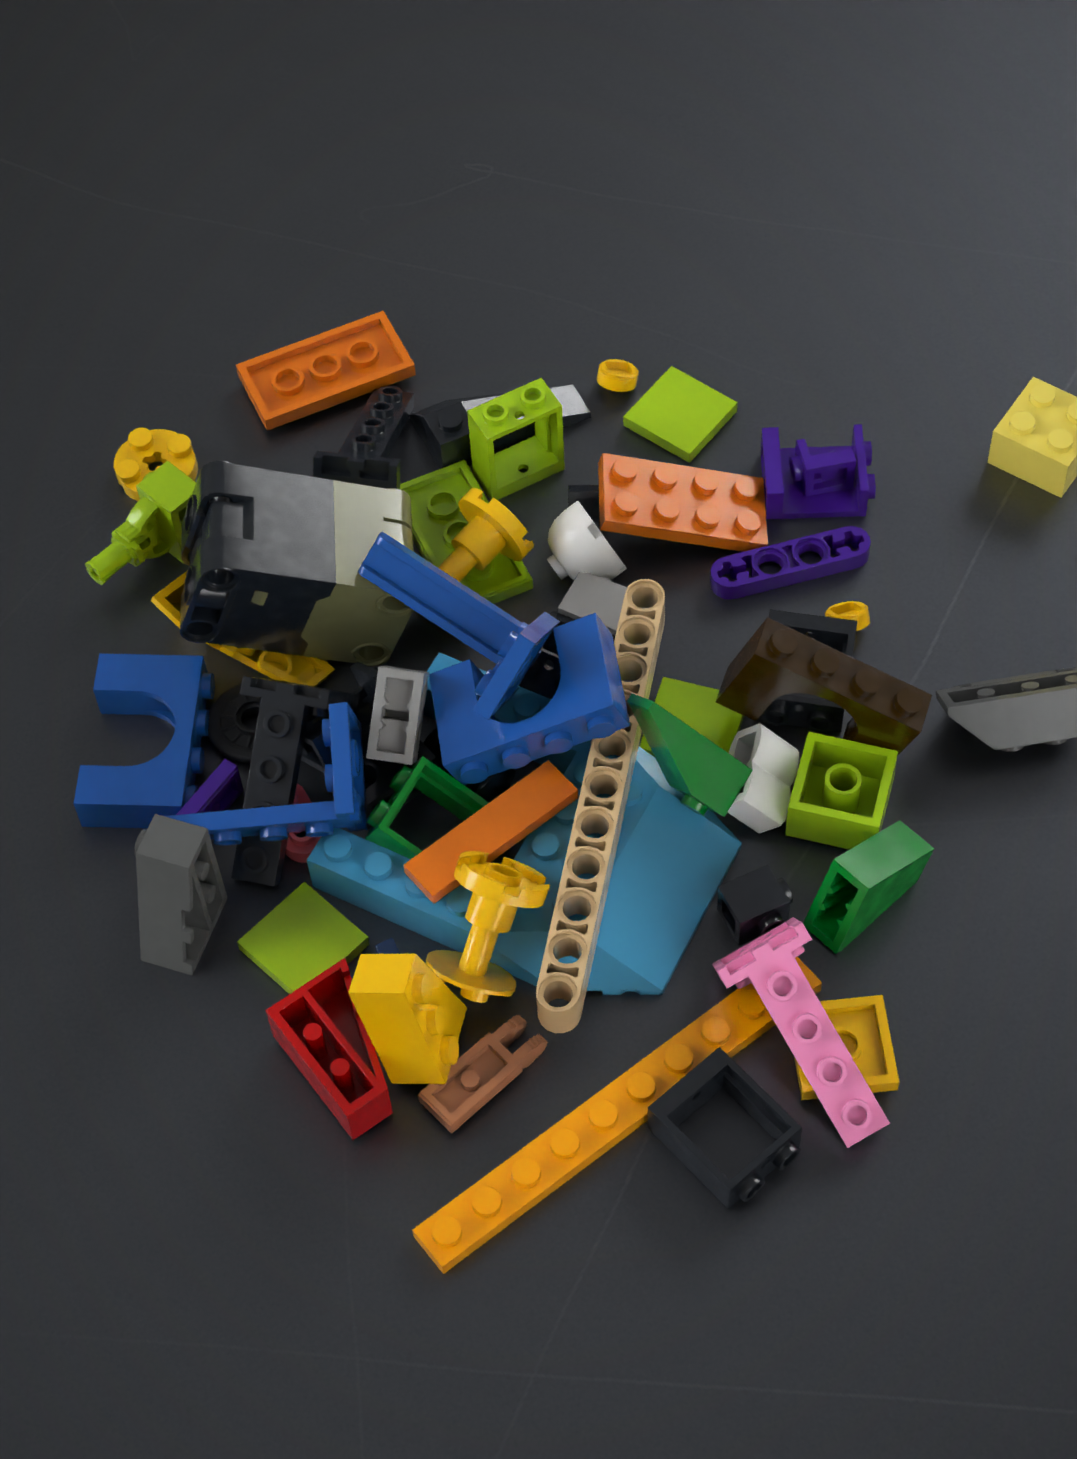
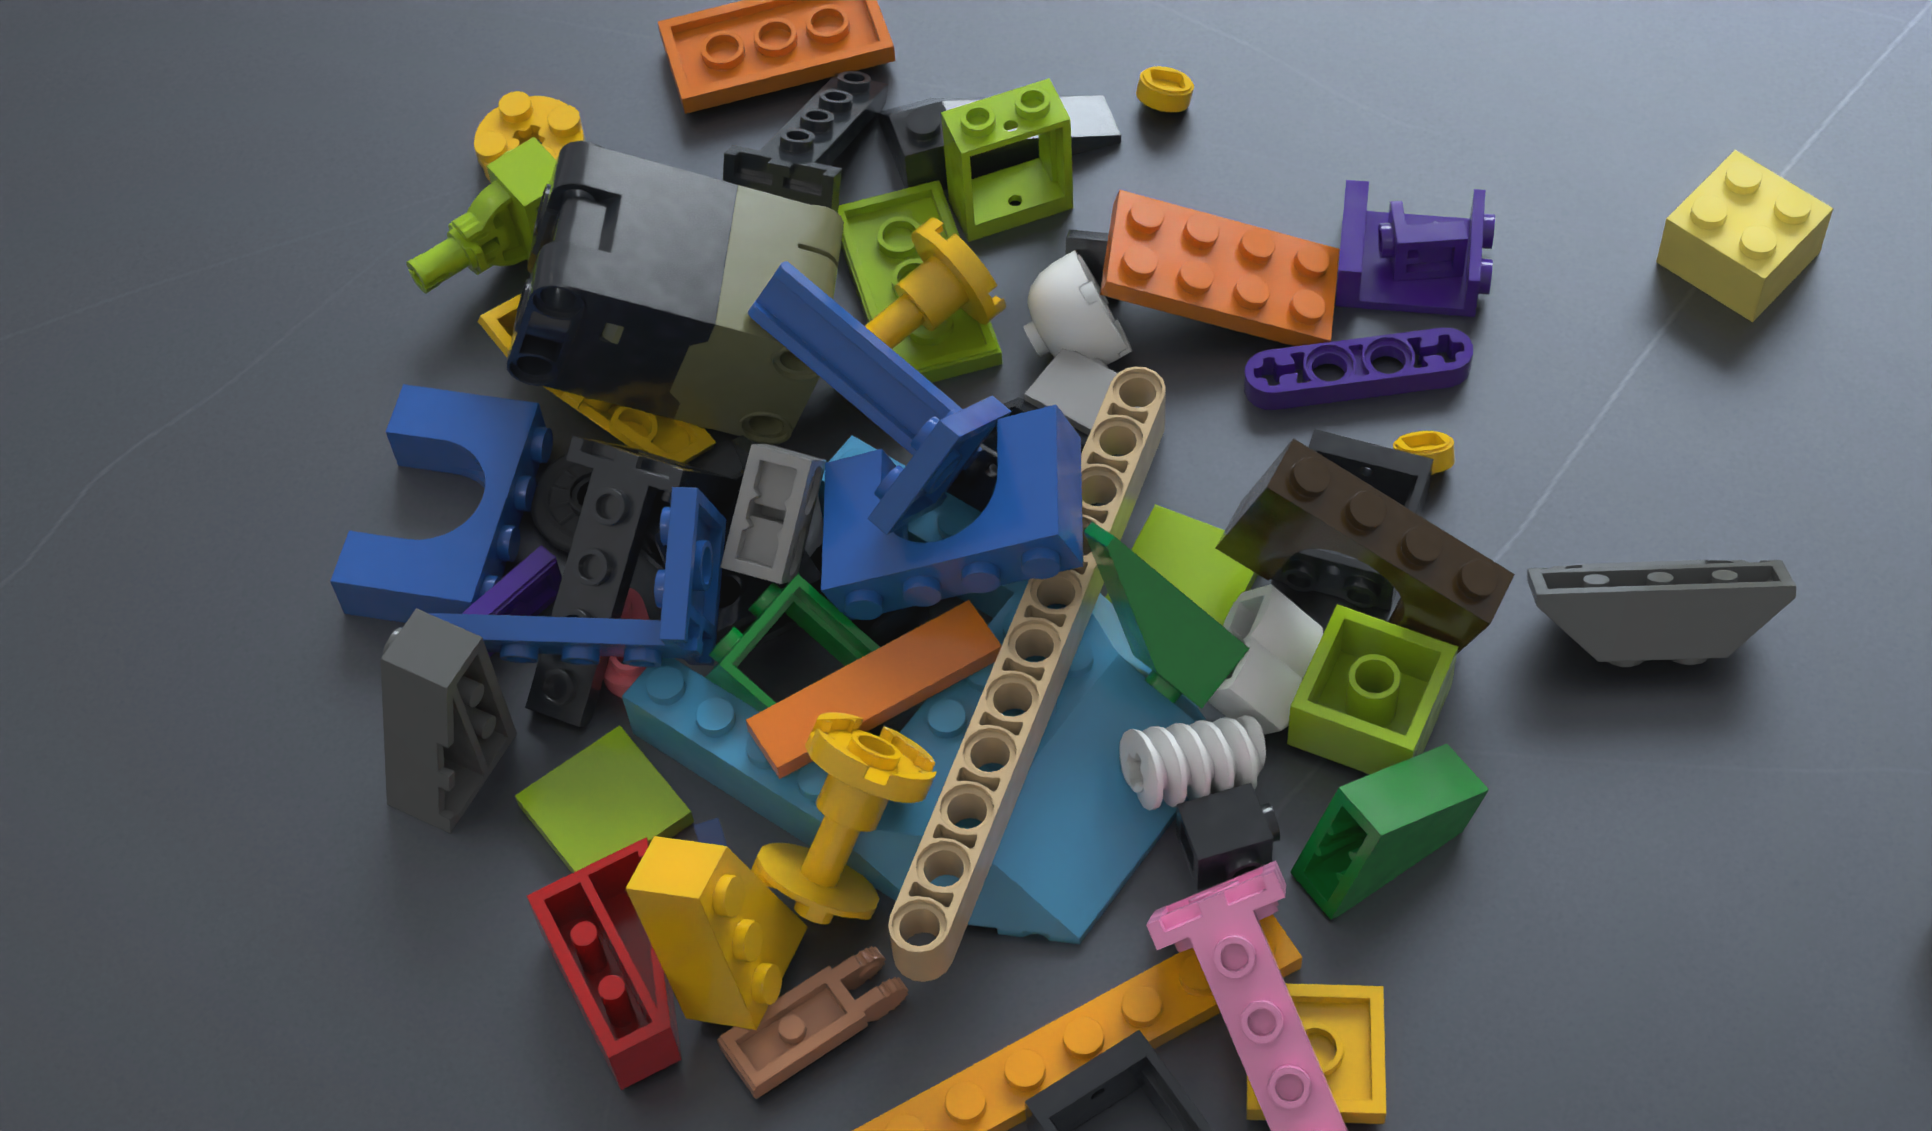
camera: 10 degrees right, 0 degrees up
lime tile [623,366,738,463] -> none
none -> white piece [1119,715,1266,811]

